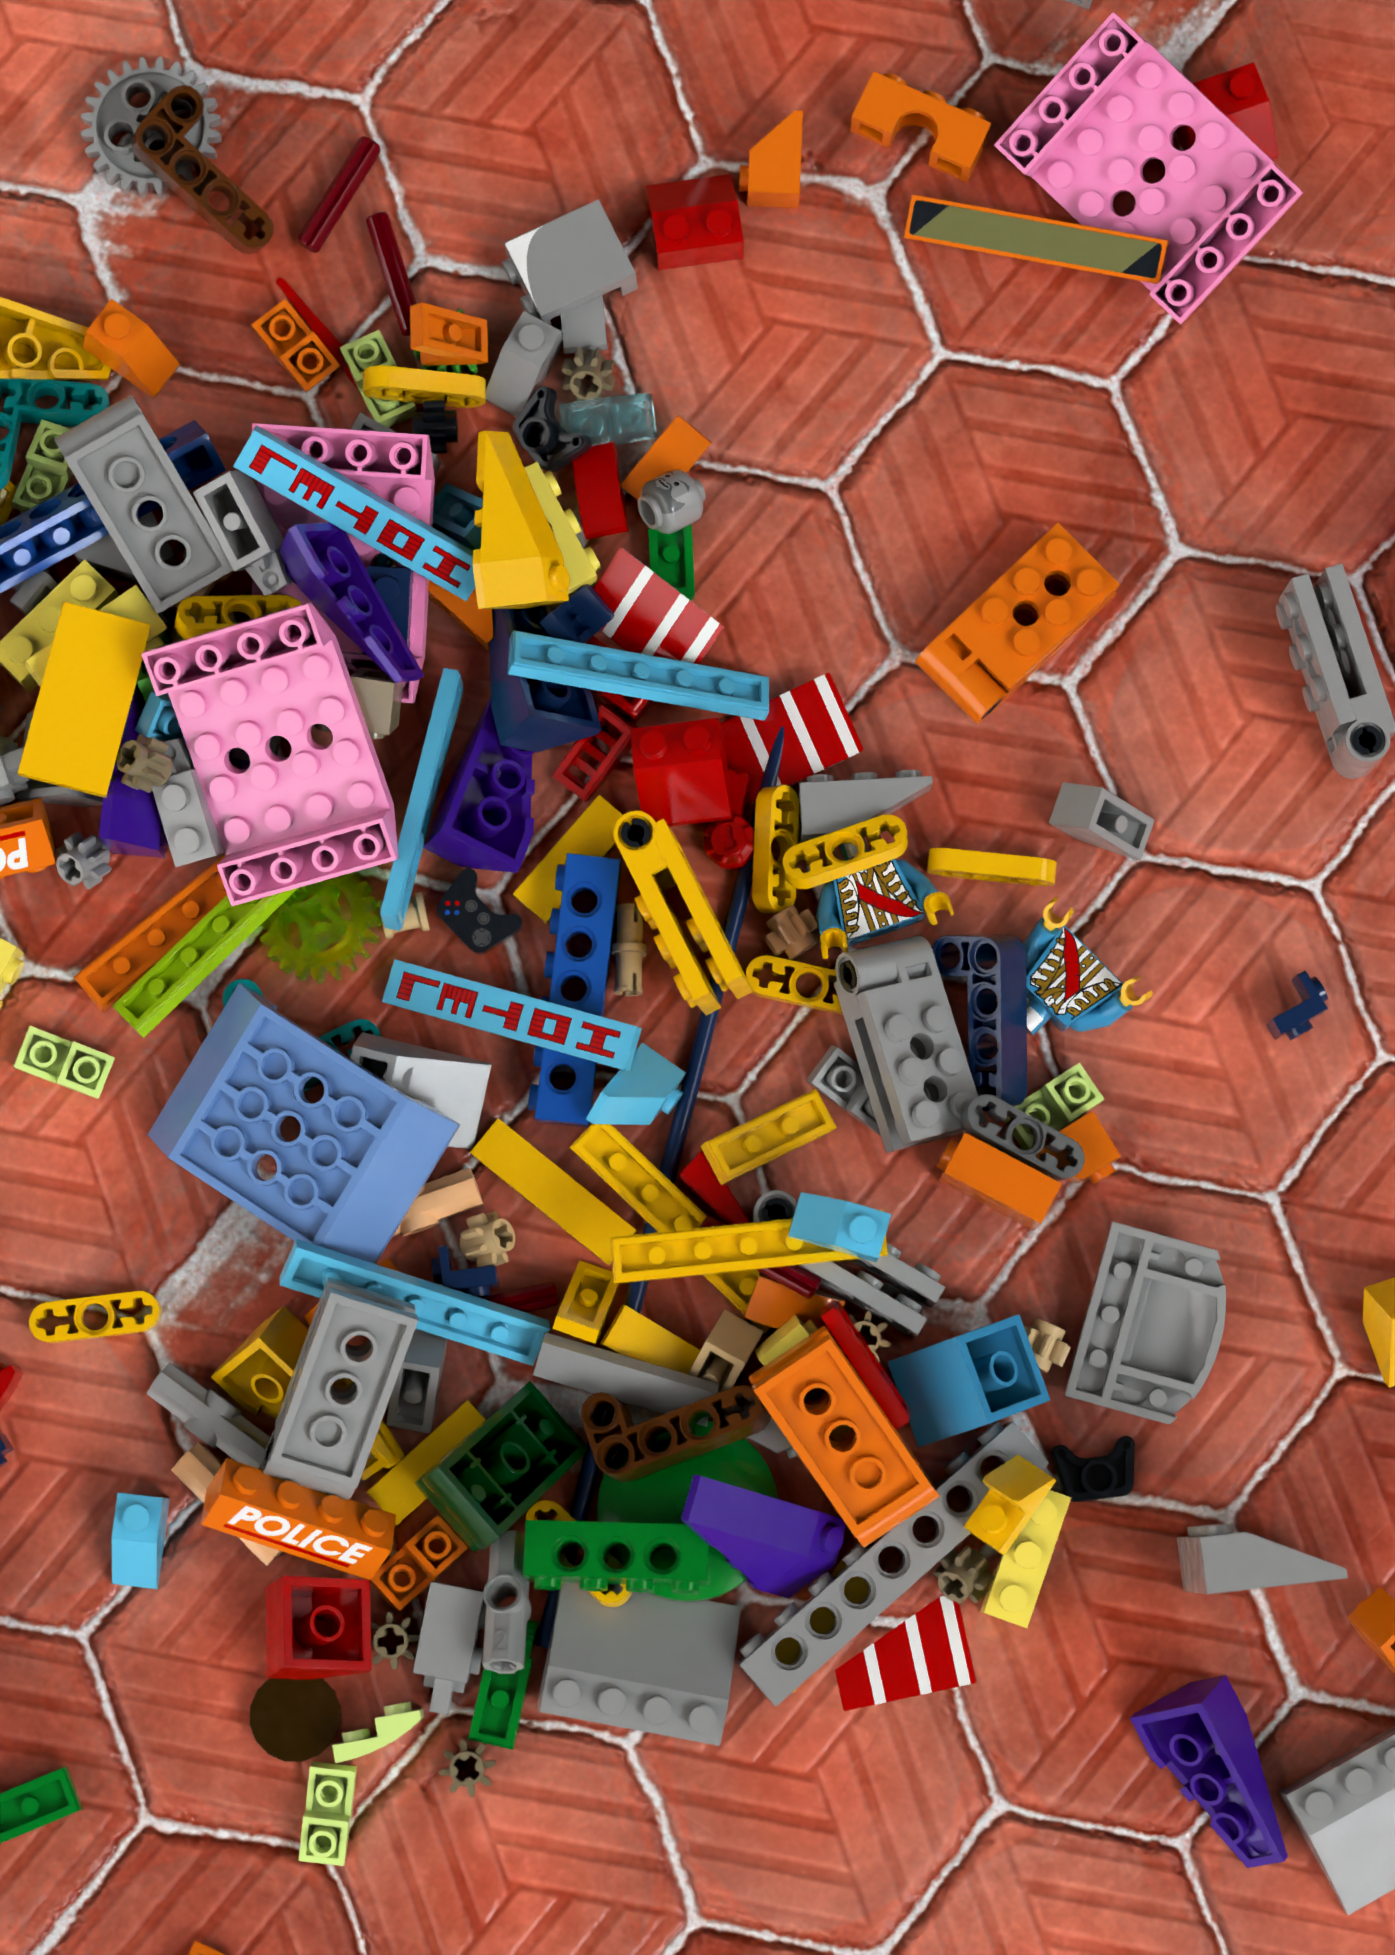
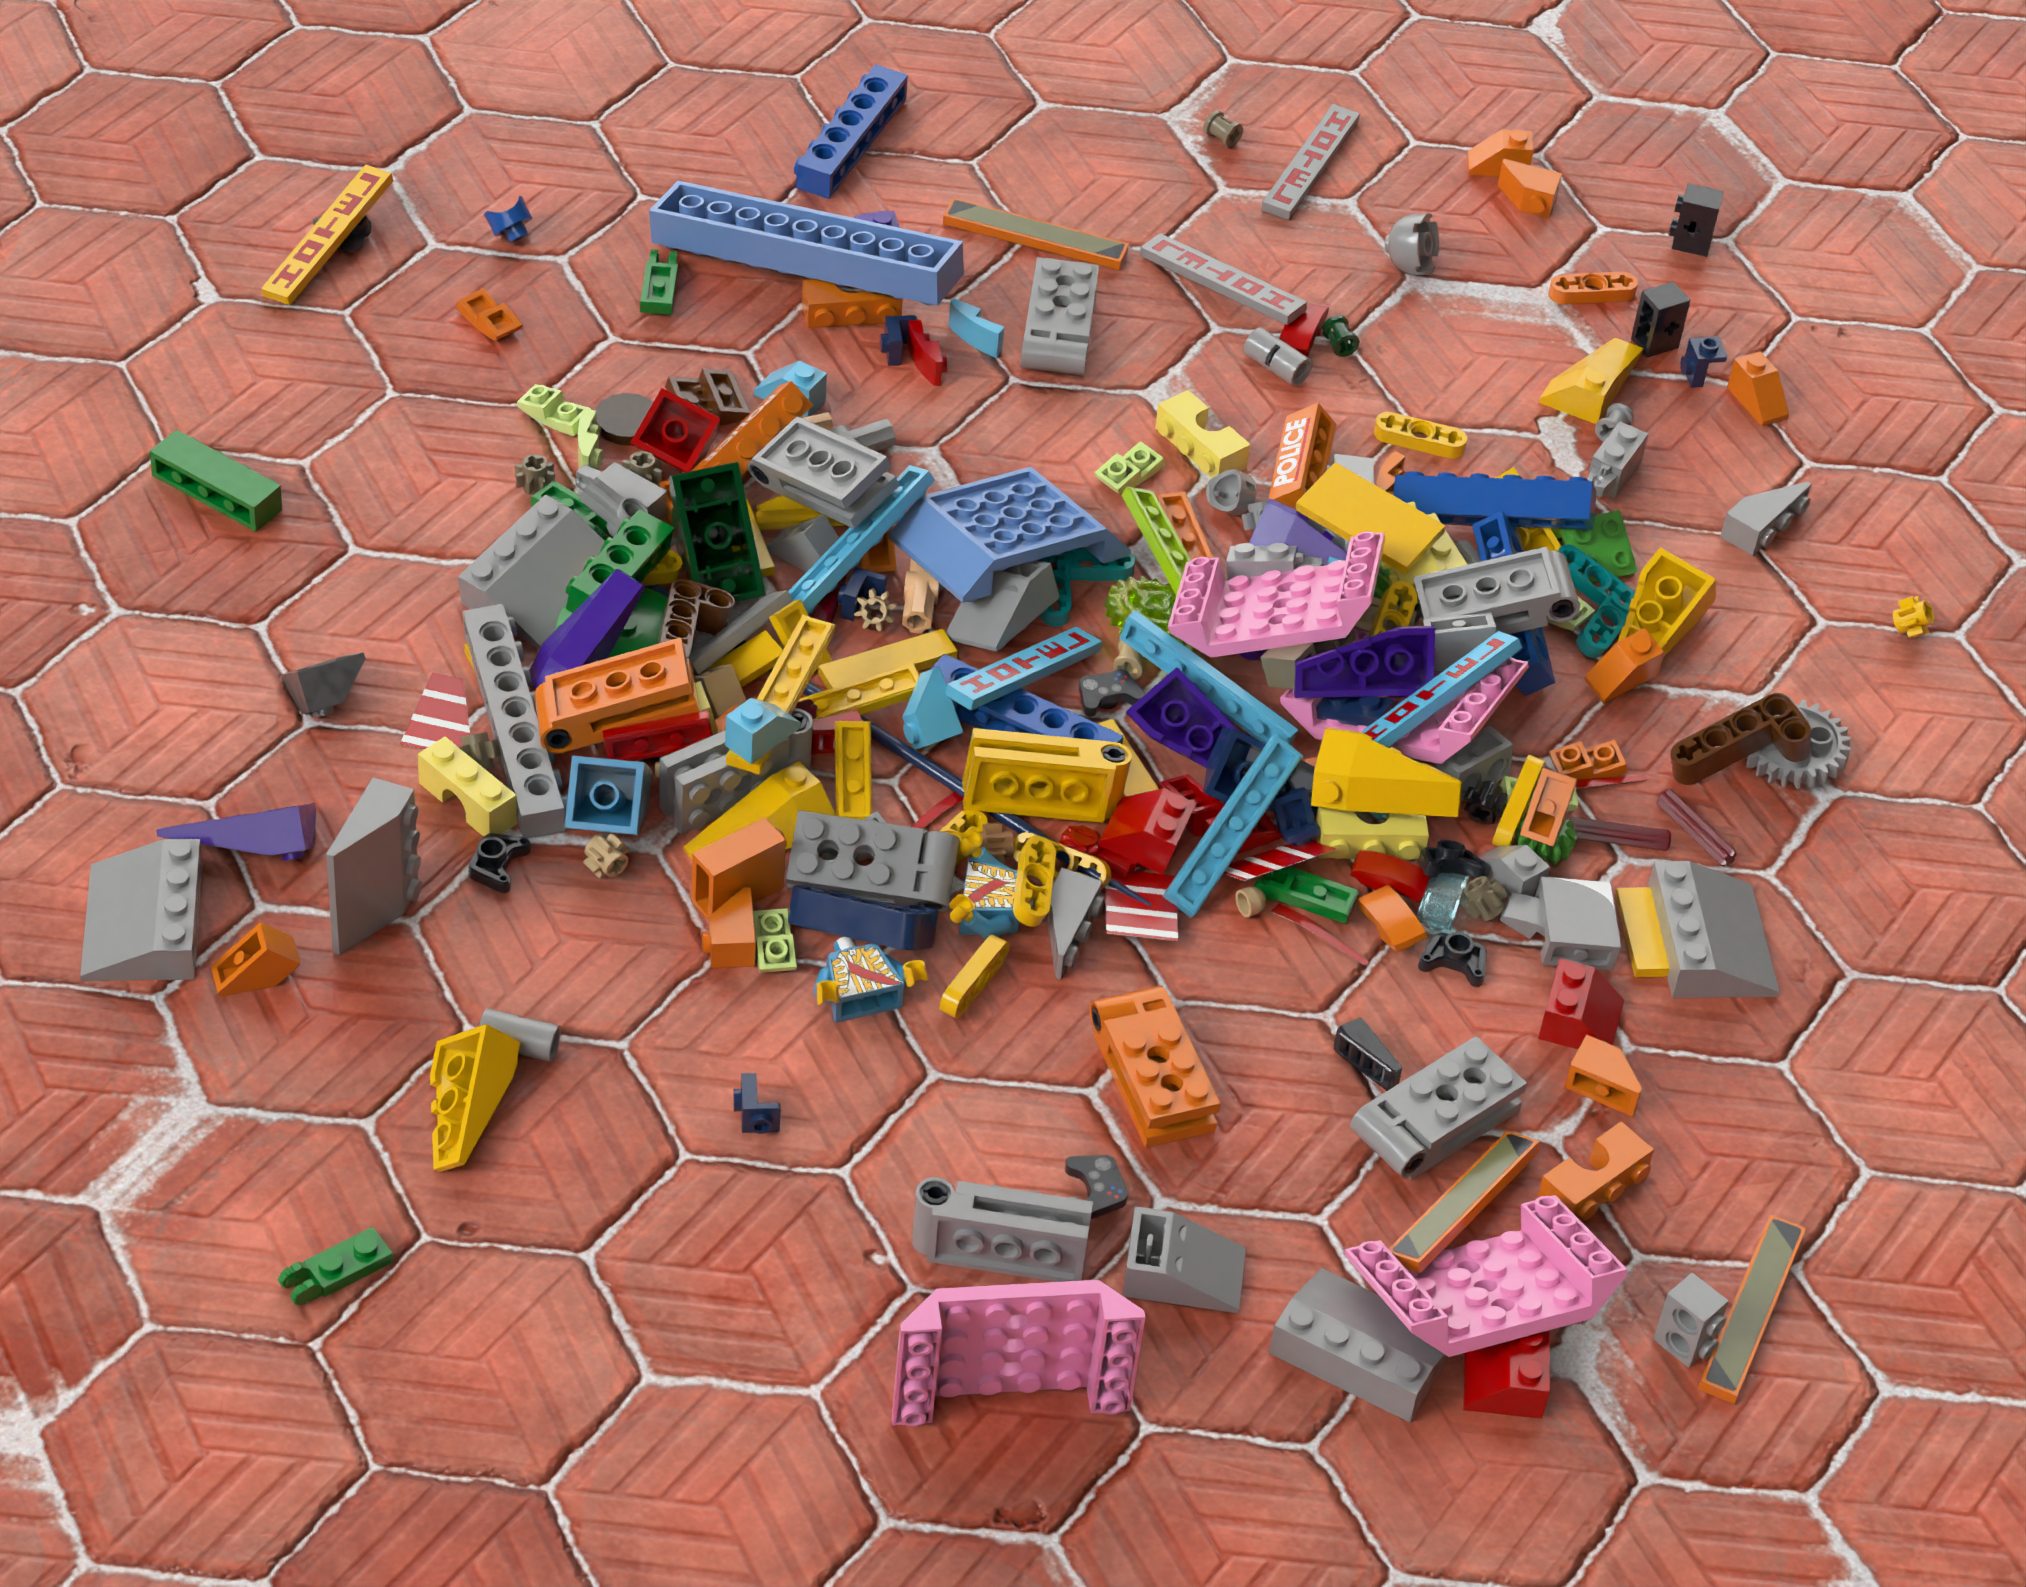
camera: 110 degrees right, 35 degrees down
yellow beam [29,1291,162,1344] -> none
dark tan gear [116,734,173,793] -> none
light grey head [638,469,706,534] -> none
dark grey beam [961,1094,1085,1180] -> none
yellow slope [964,1454,1056,1556] -> none
light grey slope [1049,782,1155,861] -> none
light grey slope [1064,1221,1226,1425] -> none
none -> flat silver slope [281,652,366,718]
none -> light grey pin [479,1008,561,1062]
none -> reddish brown slope [665,369,750,426]
none -> yellow wedge [683,761,836,859]
none -> red sticker [911,792,963,829]
none -> black piece [1065,1155,1128,1219]
none -> light grey slope [1122,1206,1246,1313]
none -> light grey piece [1206,469,1257,516]
none -> tan hinge [1235,887,1266,917]
none -> light grey slope [1269,1268,1449,1422]
none -> sticker [1271,904,1369,965]
none -> black slope [1333,1017,1402,1091]
none -> light grey hinge [1350,1036,1527,1180]
none -> black piece [1418,932,1487,987]
none -> yellow tile [1615,887,1670,977]
none -> light grey slope [1647,861,1779,998]

